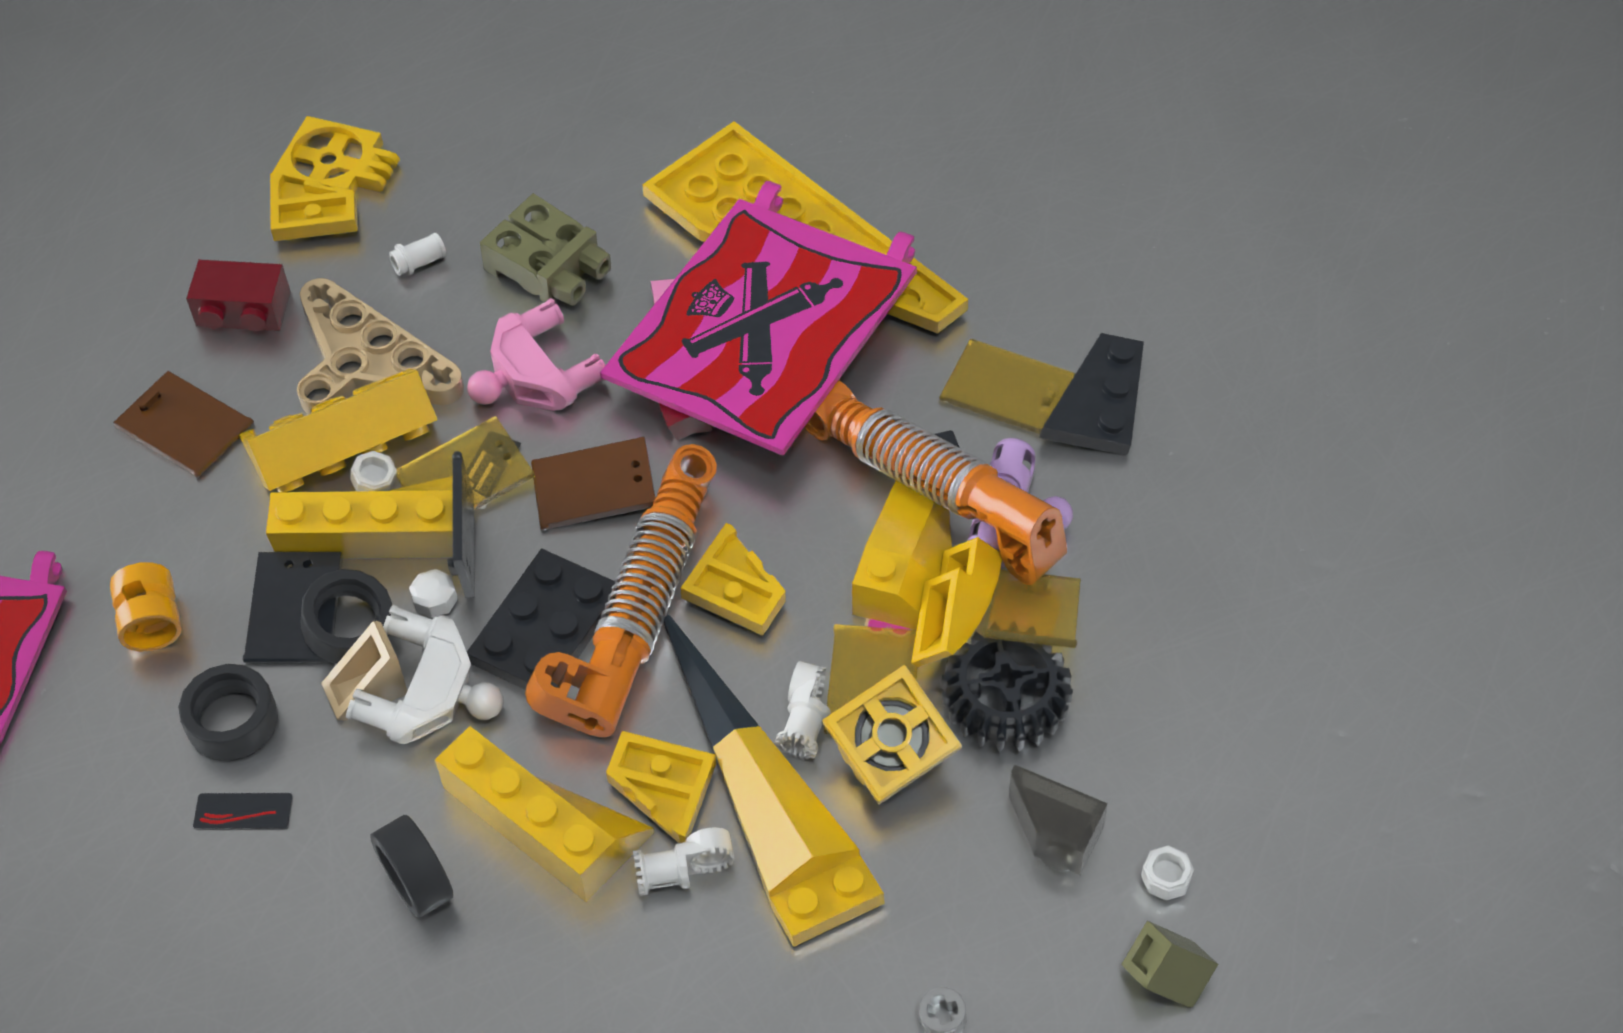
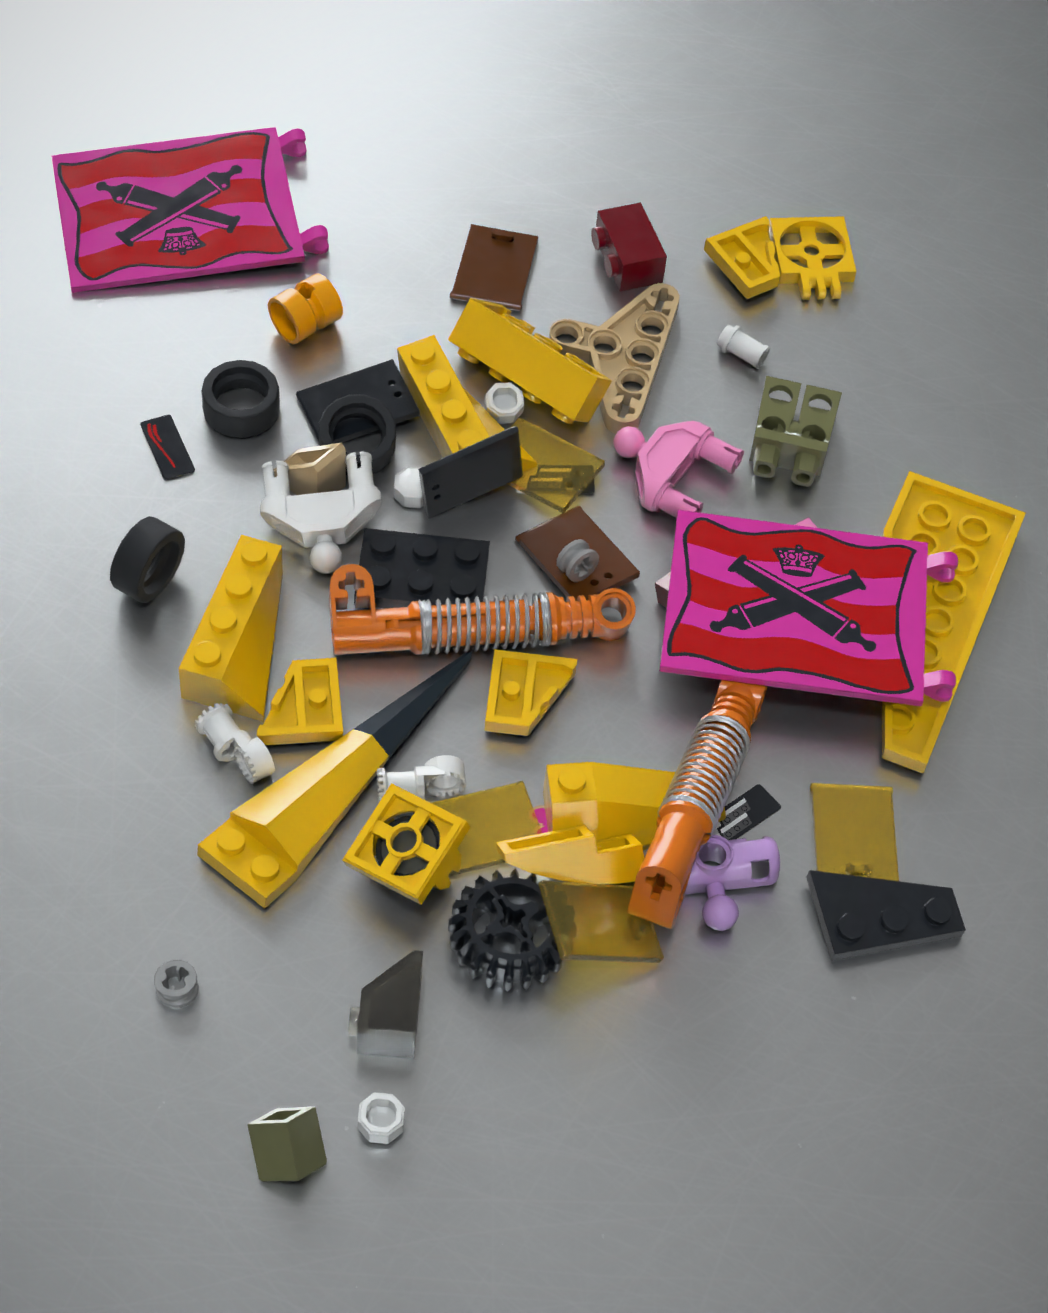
camera: 60 degrees right, 0 degrees up
none -> light grey bush [556,539,599,582]

